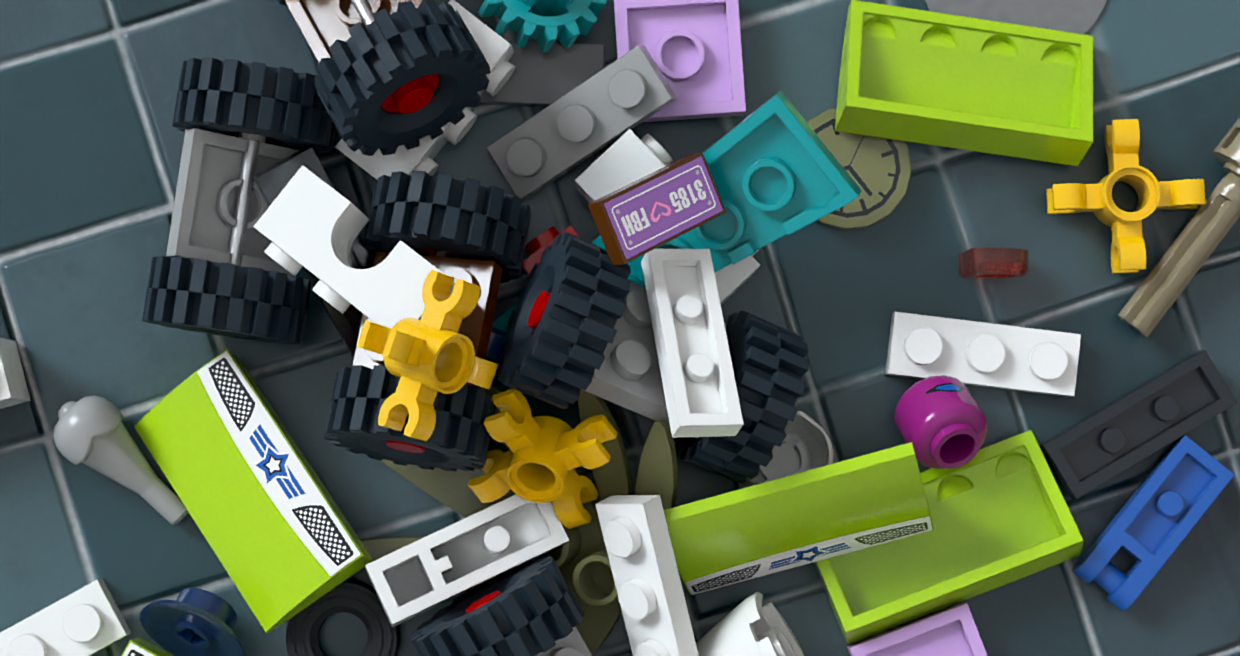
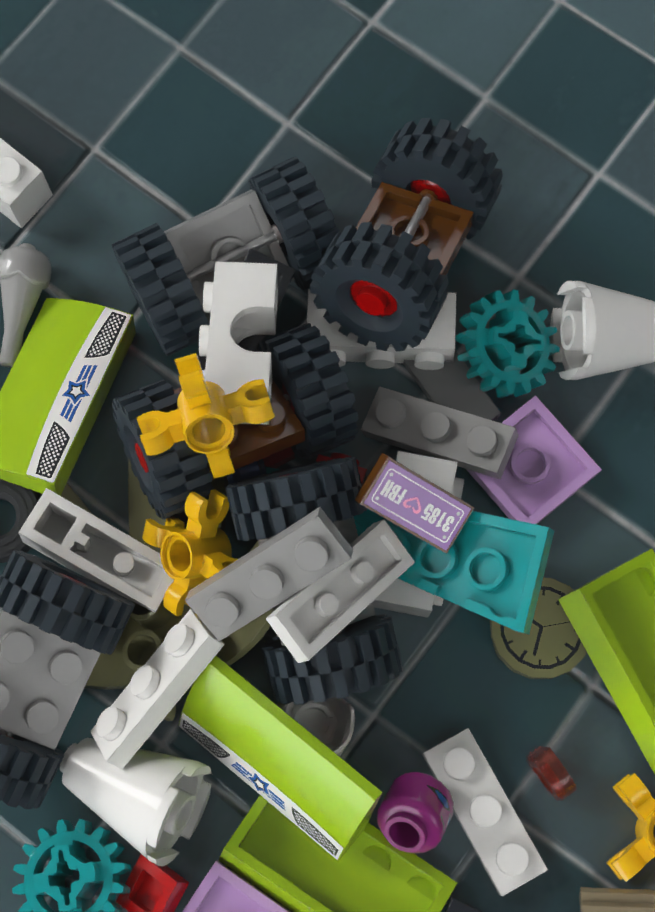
camera: 55 degrees right, 10 degrees down
none -> light grey plate [185,507,353,641]

